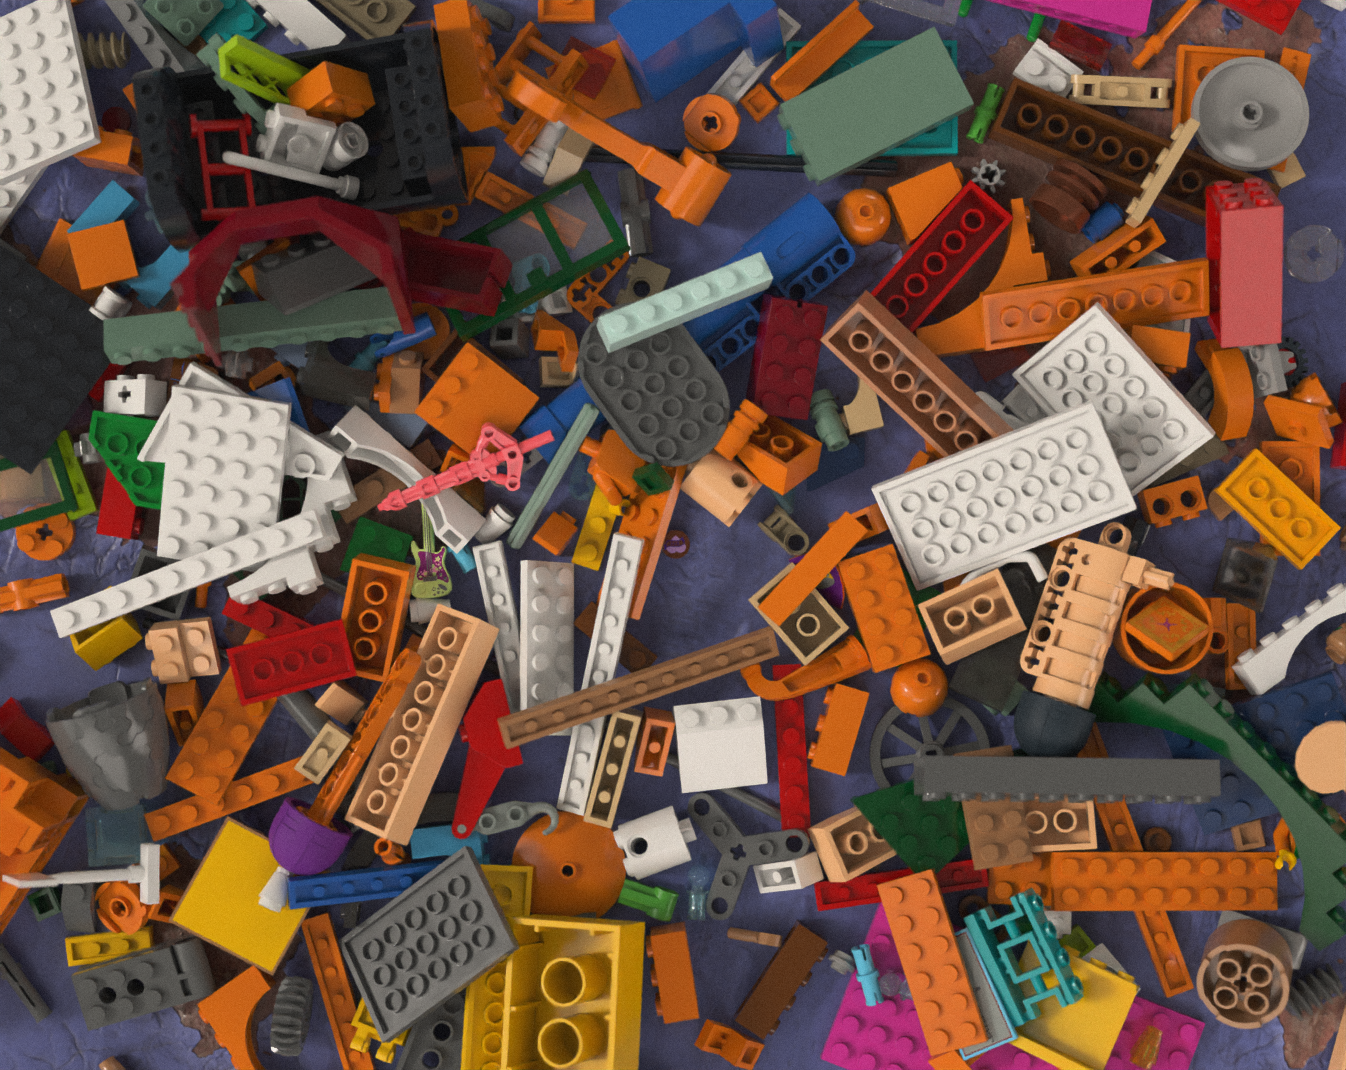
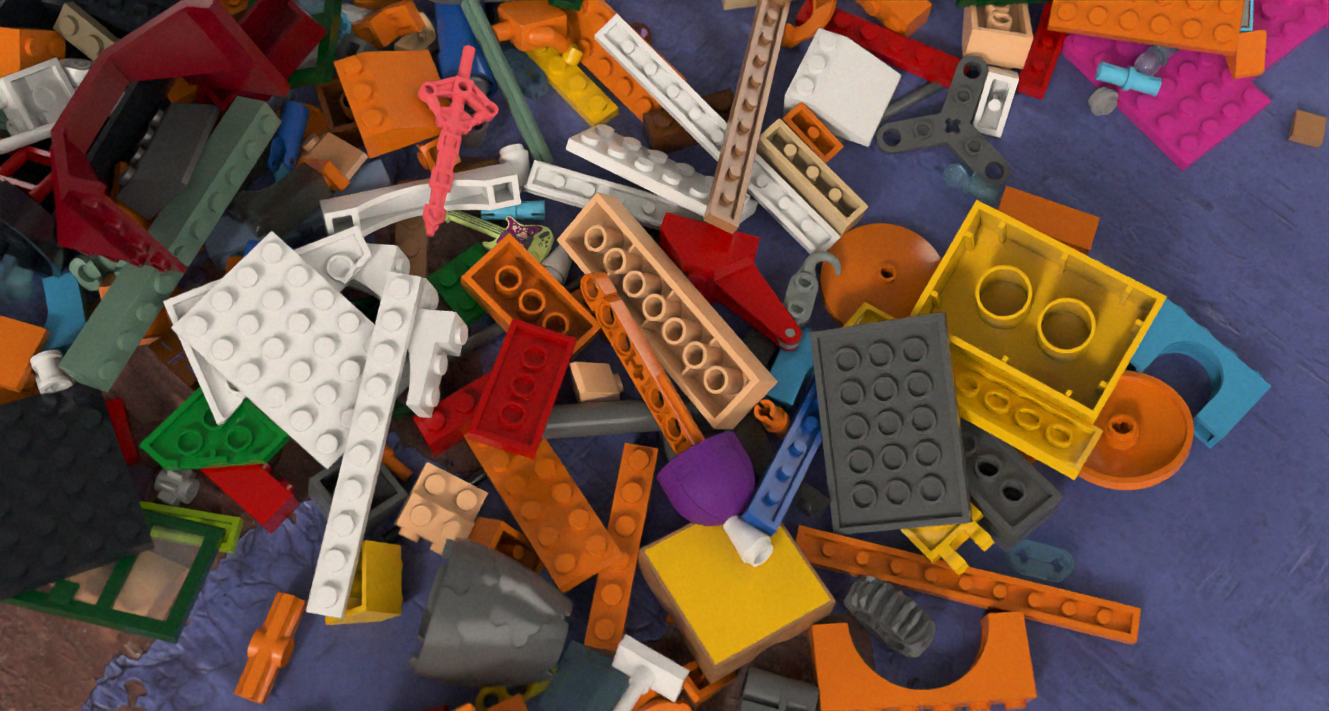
camera: 65 degrees left, 20 degrees down
orange plate [16,503,76,561] -> none
white brick [103,374,167,417] -> none
tan plate [294,720,353,785] -> none
orange slope [532,511,579,557] -> none
white cylinder [613,805,697,880] -> none
bright green piece [618,878,679,922] -> none
orange slope [694,1019,764,1070] -> none
medium nougat bar [727,927,783,947] -> none
reddish brown brick [734,919,829,1040] -> none
none -> dark tan plate [53,2,132,87]

